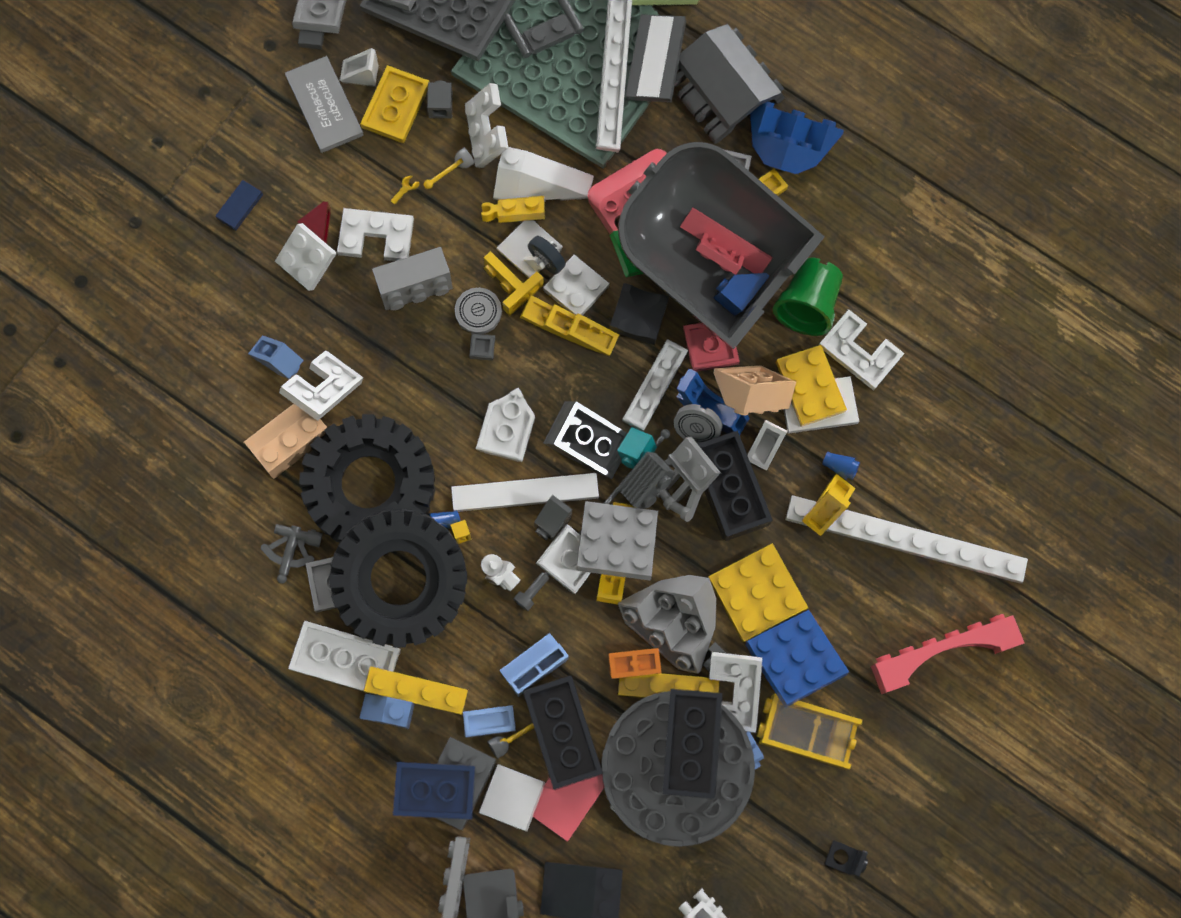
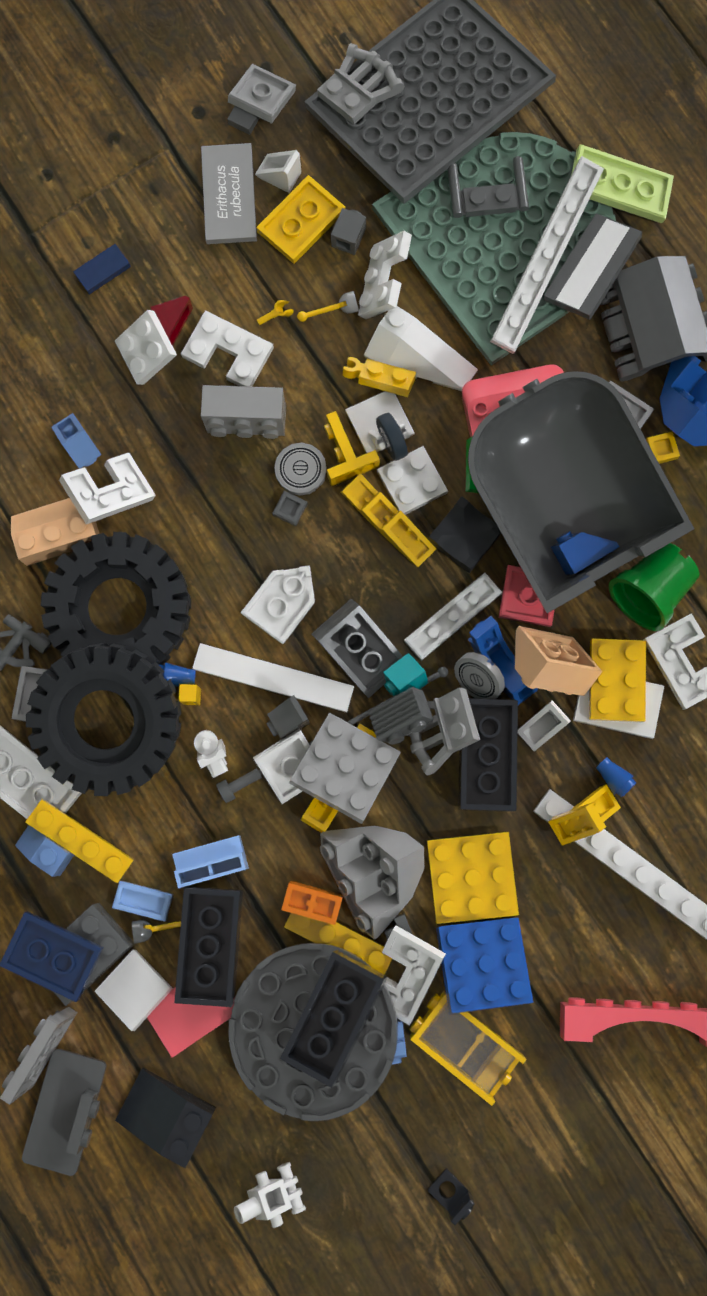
camera: 30 degrees right, 5 degrees up
coral bracket [680,207,773,275] -> none

